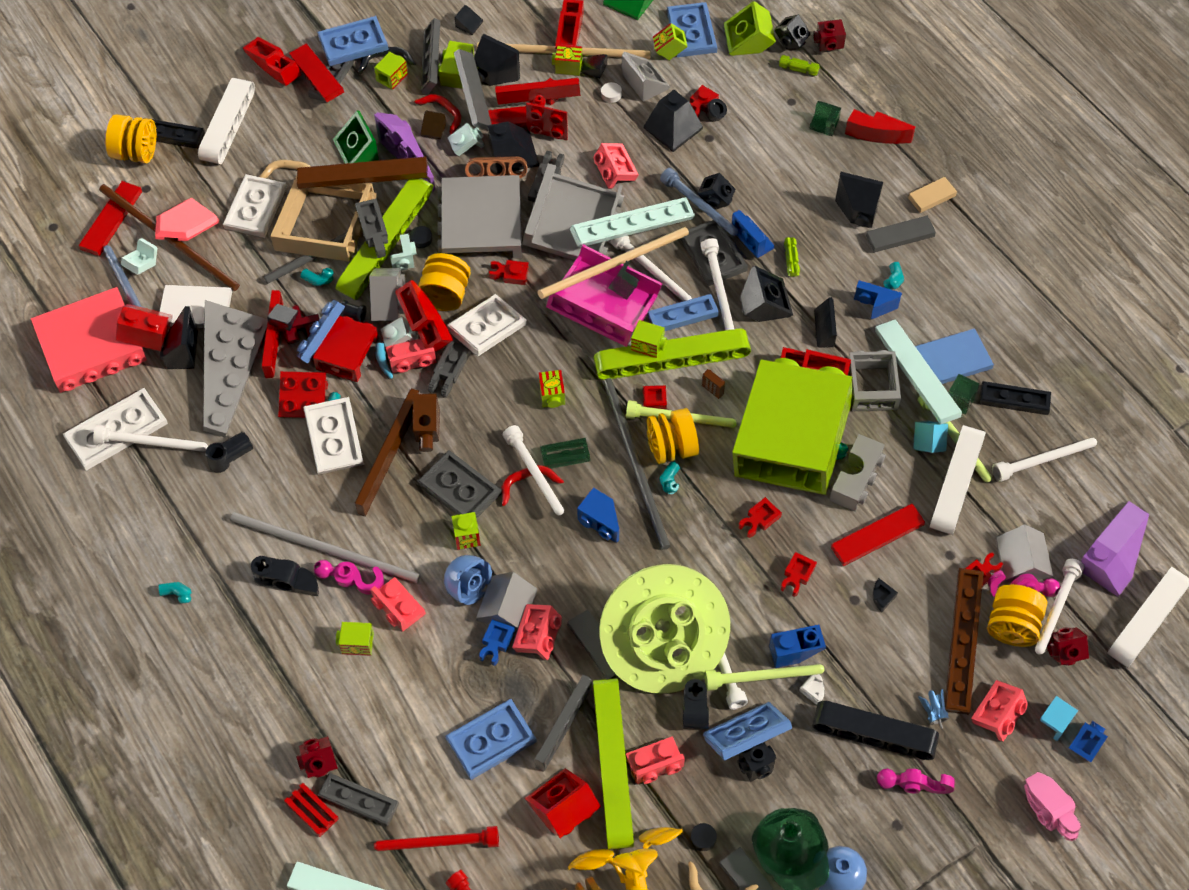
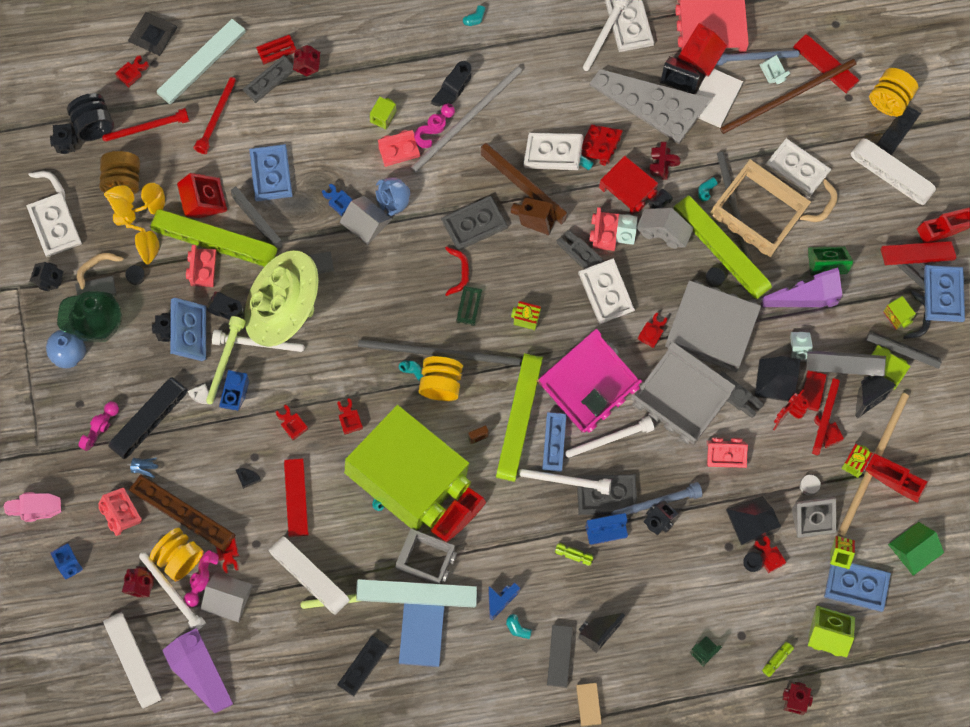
camera: 110 degrees right, 10 degrees up
coral tile [155,198,219,241] -> none
black piece [205,432,253,473] -> none
red tile [262,290,284,378] -> none
slope [267,304,298,331] -> none
reddish brown tile [297,157,428,189] -> none
medium blue plate [297,299,345,363] -> none
dark grey hinge [355,199,388,258] -> none
medium azure helmet [375,343,393,379] -> none
light aqua bracket [390,234,417,271] -> none
red slope [395,280,453,351] -> none
red animal [414,94,462,135] -> none
yellow wheel [418,253,471,311] -> none
dark brown slope [420,110,446,140] -> none
lime brick [451,512,481,550] -> none
black slope [455,5,483,35] -> none
nougat beam [465,157,527,178] -> none
white piece [502,425,564,515] -> none
coral bracket [512,604,562,660] -> none
tan piece [538,227,689,299] -> none
light aqua tile [570,197,695,248] -> none
blue slope [577,487,619,543] -> none
black slope [581,54,608,79] -> none
yellowish green piece [626,400,737,428] -> none
lime brick [631,320,667,358] -> none
red tile [643,385,667,409] -> none
black slope [740,266,793,322] -> none
black brick [774,14,811,50] -> none
black slope [814,297,837,348] -> none
light grey arch [829,434,886,512] -> none
red slope [845,109,916,144] -> none
medium azure panel [913,421,948,453] -> none
clear green panel [948,374,980,415] -> none
white piece [992,438,1097,482] -> none
medium azure panel [1040,696,1078,741] -> none

